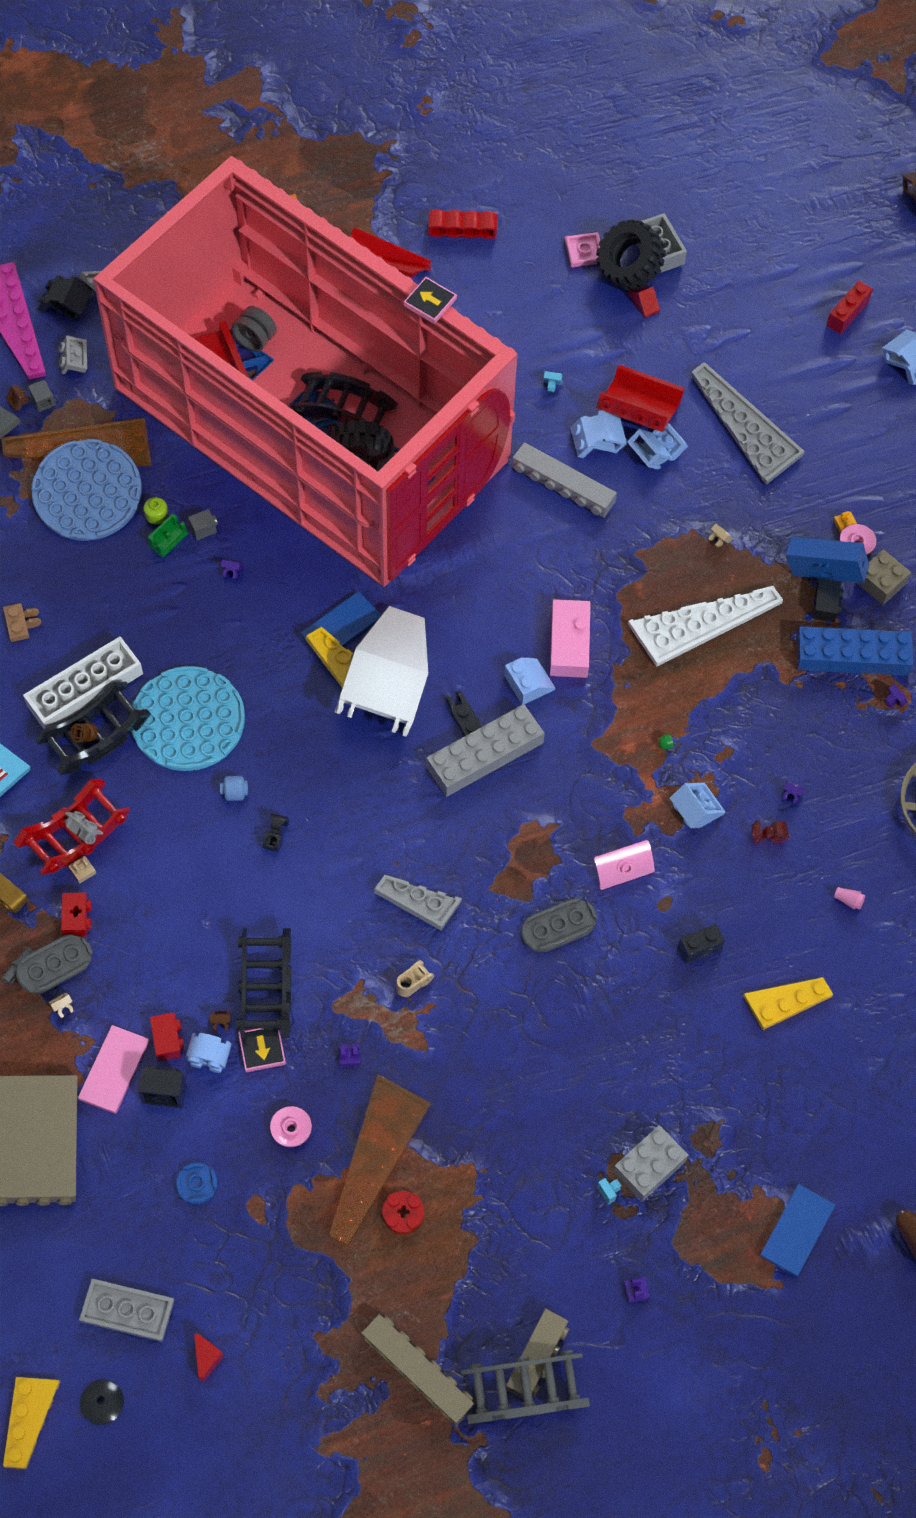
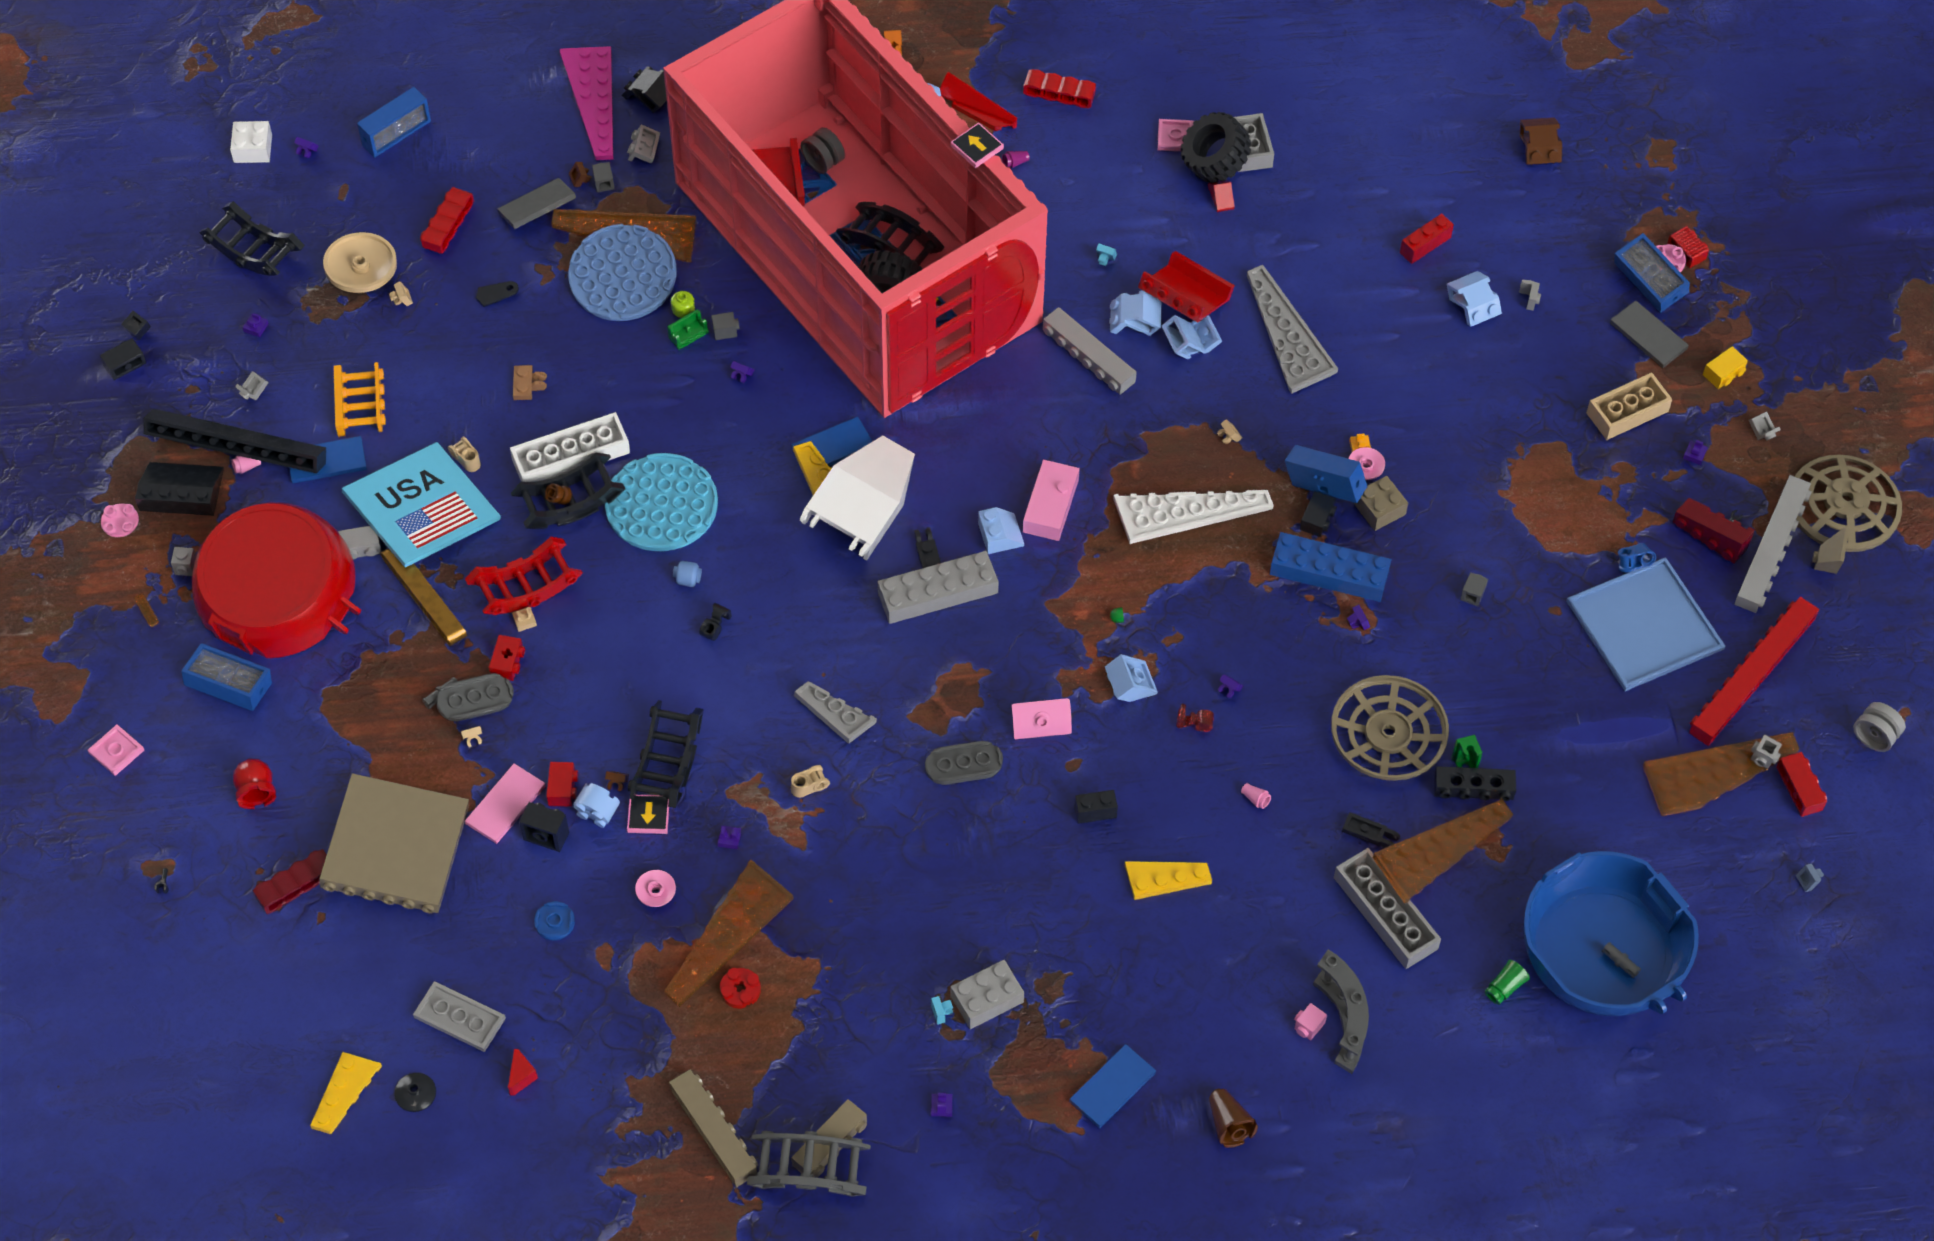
camera: 15 degrees right, 5 degrees down
light grey hinge [65,811,103,844] -> none

